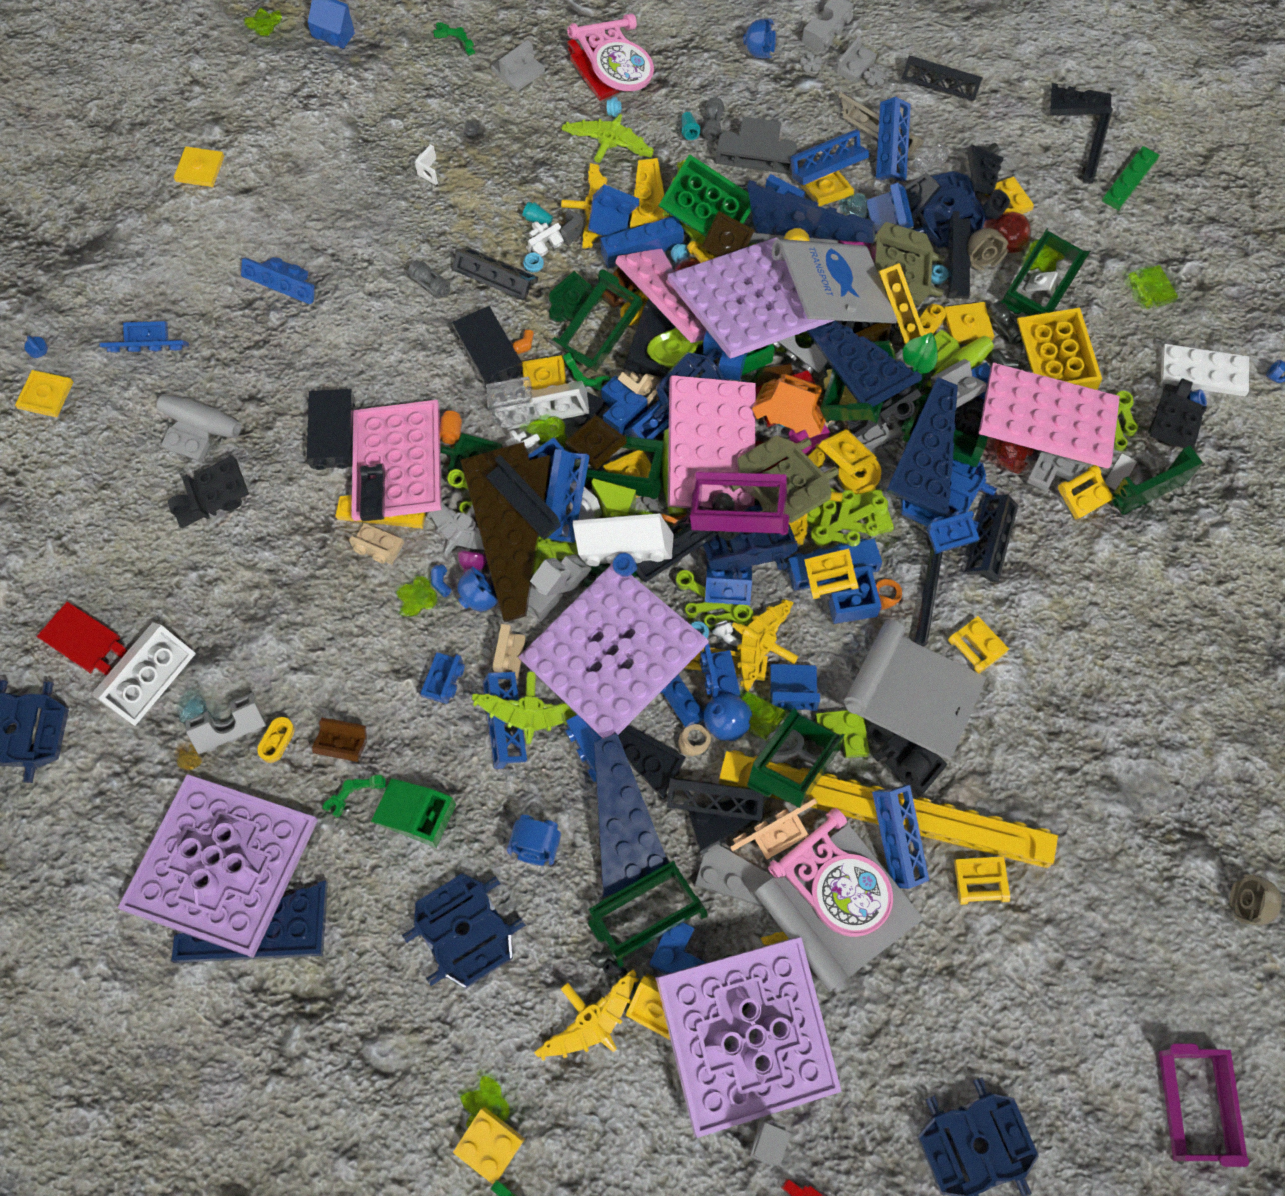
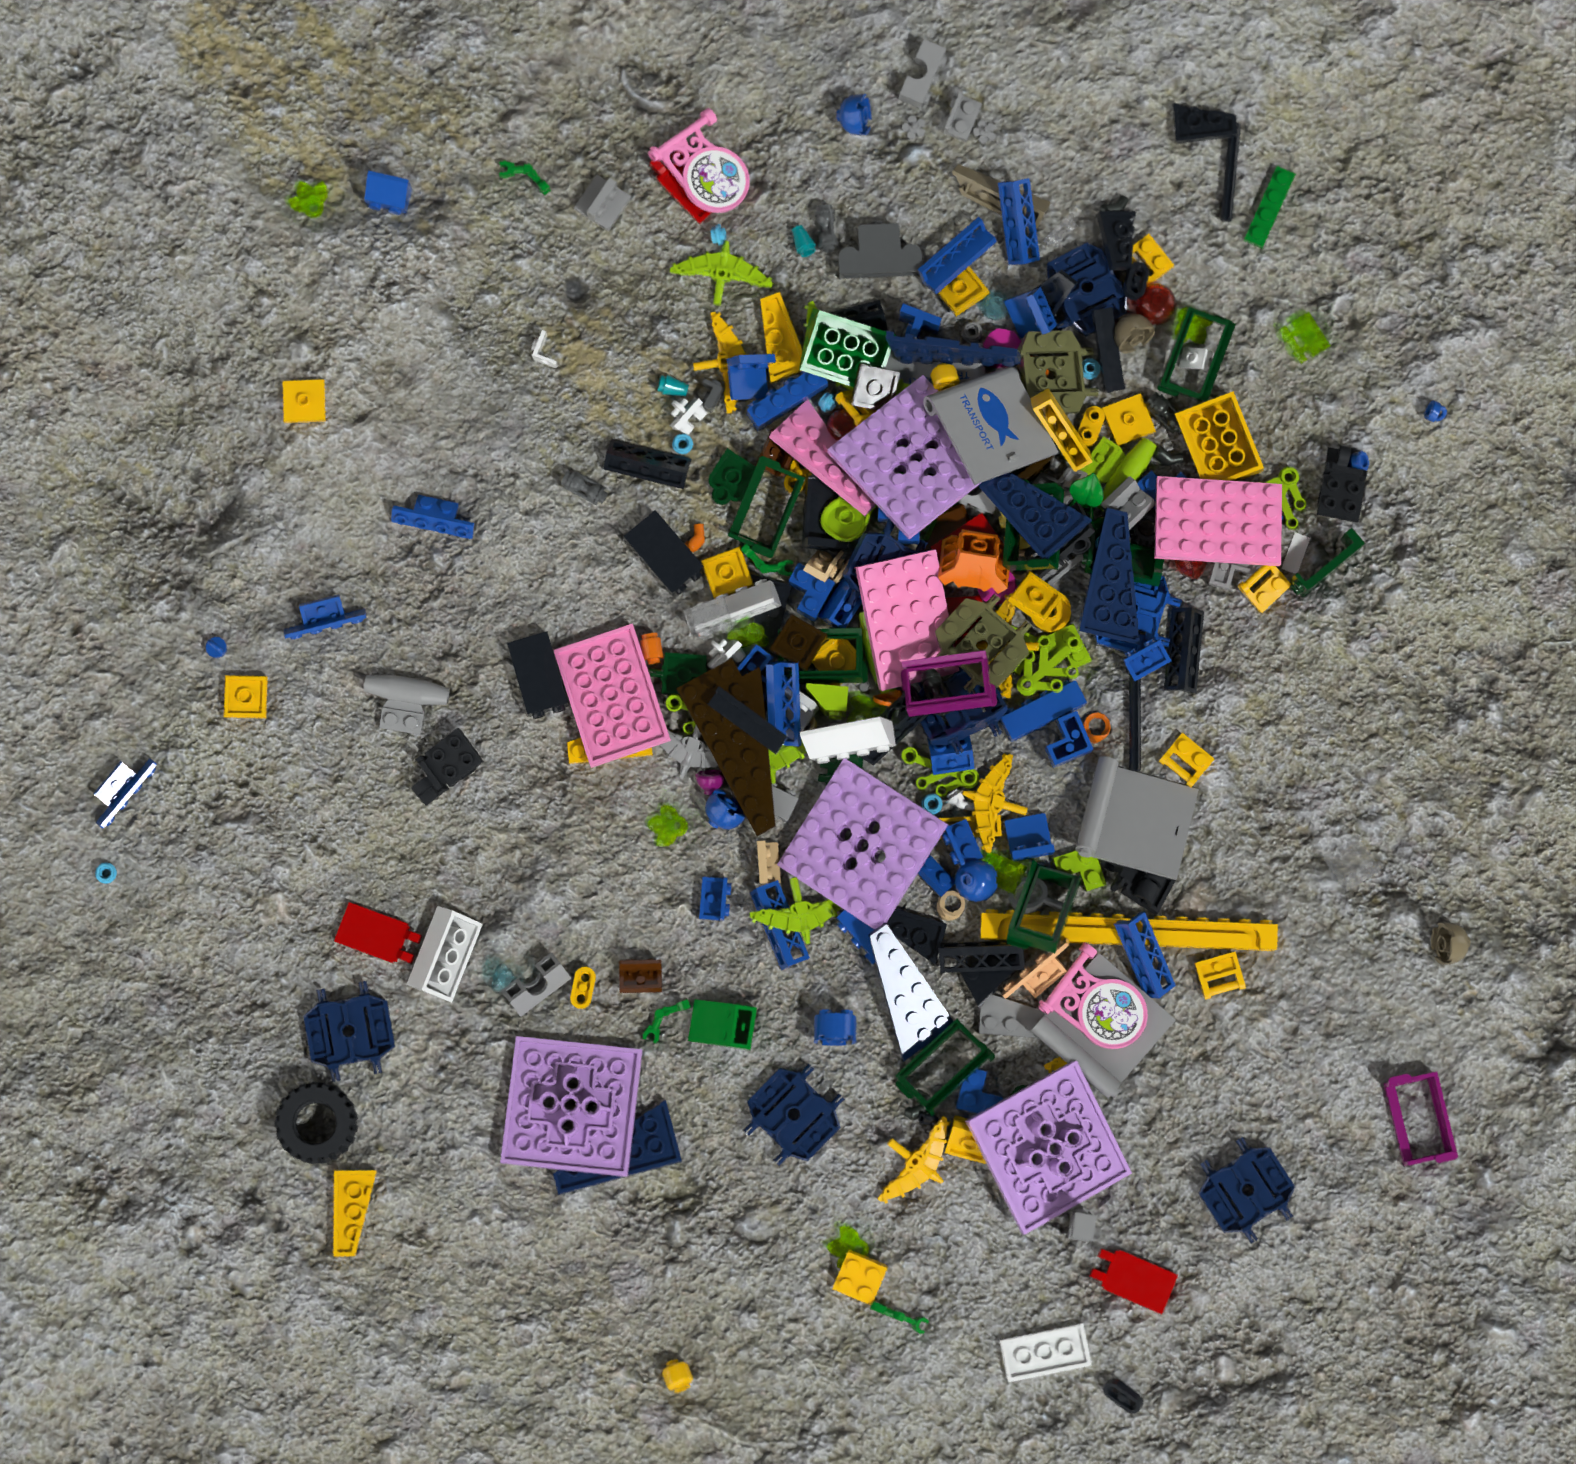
camera: 15 degrees left, 15 degrees up
clear yellow plate [177,744,202,770] -> none
tan bracket [349,523,404,565] -> none
black plate [360,463,385,522] -> none
blue arm [431,564,452,597] -> none
light grey arch [530,555,591,596] -> none
blue tile [613,553,637,577] -> none
yellow plate [804,549,858,599] -> none
black fence [901,55,983,101] -> none
white plate [1160,344,1249,396] -> none

